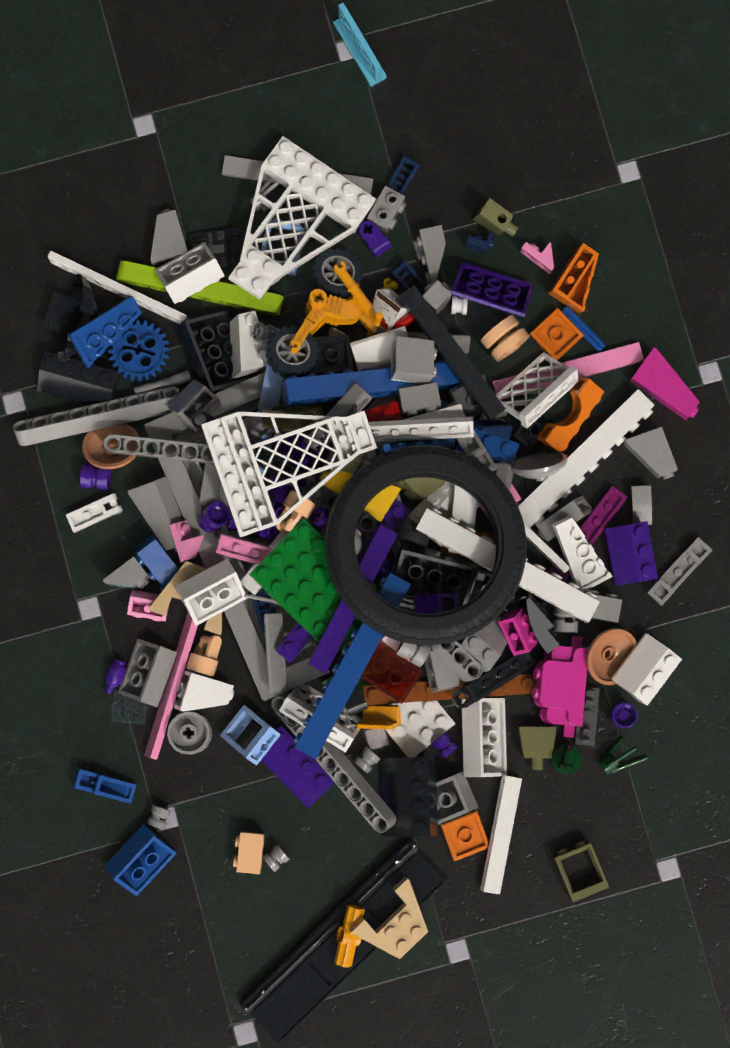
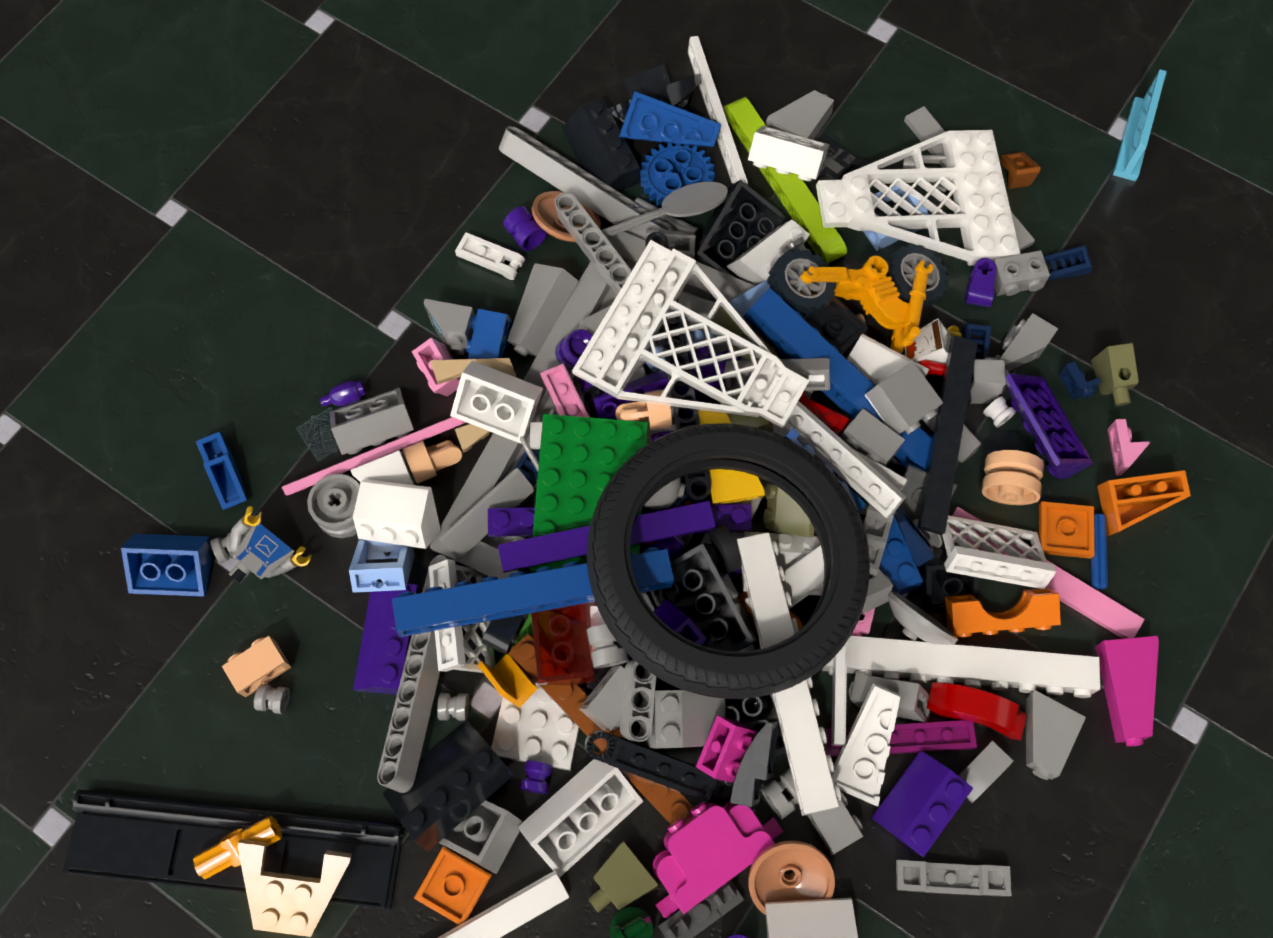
camera: 50 degrees right, 15 degrees down
bright pink slope [169,520,204,562] -> none
none -> torso [229,506,312,583]
none -> white slope [353,479,441,549]
none -> light grey piece [601,182,728,238]
none -> red arch [926,683,1027,740]
none -> dark orange slope [1000,152,1040,189]

